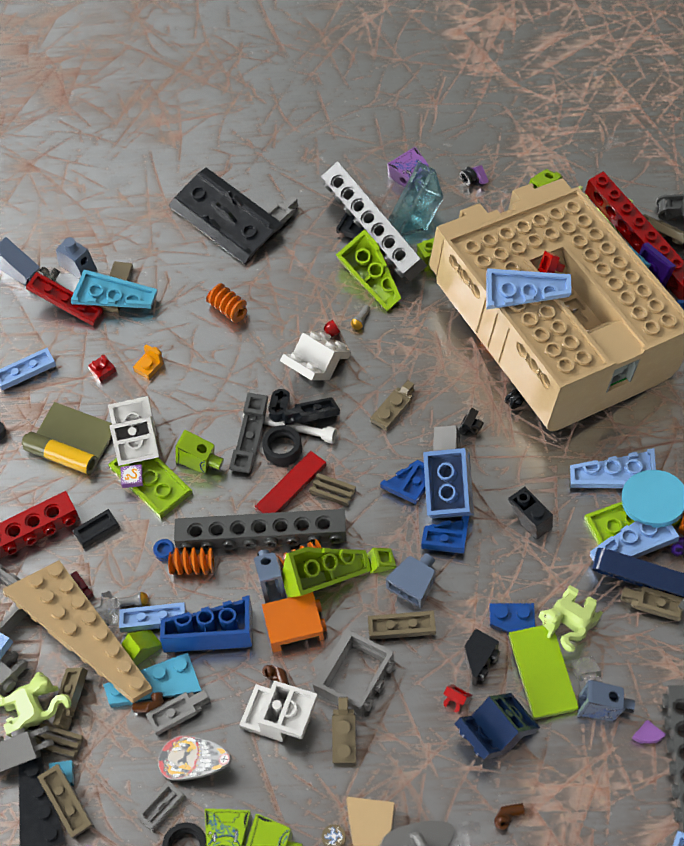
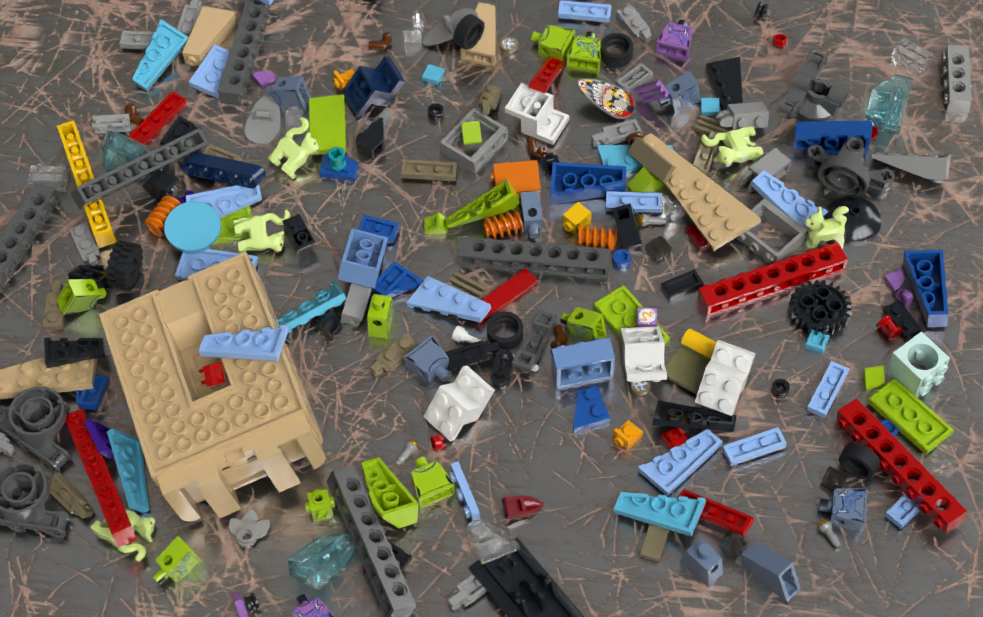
camera: 175 degrees left, 0 degrees up
dark tan plate [37,764,93,838] -> none
orange piece [206,283,247,323] -> none
sand blue torso [386,553,436,609] -> none
red tile [443,684,473,713] -> none
none -> yellowish green animal [233,210,291,254]
none -> light grey shield [245,94,281,145]
none -> medium azure wing [277,281,347,333]
none -> teal bush [328,147,346,171]
none -> light orange bracket [332,69,355,91]
none -> lime torso [367,294,395,339]
none -> sand blue torso [404,335,451,382]
none -> light blue wing [406,276,491,322]
none -> lime torso [411,457,455,508]
none -> medium azure tile [422,64,445,85]
none -> black bush [427,103,444,121]
none -> light blue plate [449,461,480,524]
none -> black tyre [453,14,485,50]
none -> lime slope [461,121,482,145]
none -> clear slope [463,519,520,564]
none -> dark red plate [502,496,544,519]
none -> red tile [528,57,565,93]
none -> black tile [540,152,559,176]
none -> reddish brown arm [550,324,568,349]
none -> medium blue brick [551,338,615,388]
none -> yellow brick [562,202,592,236]
none -> blue wing [573,385,610,432]
none -> black slope [613,203,643,250]
none -> dark tan tile [628,137,676,183]
none -> medium lavender tile [633,80,669,103]
none -> light blue wing [638,429,723,496]
none -> clear smoke tile [645,236,672,261]
none -> black wing [652,400,737,431]
none -> sand blue torso [658,71,701,111]
none -> white bracket [695,340,756,416]

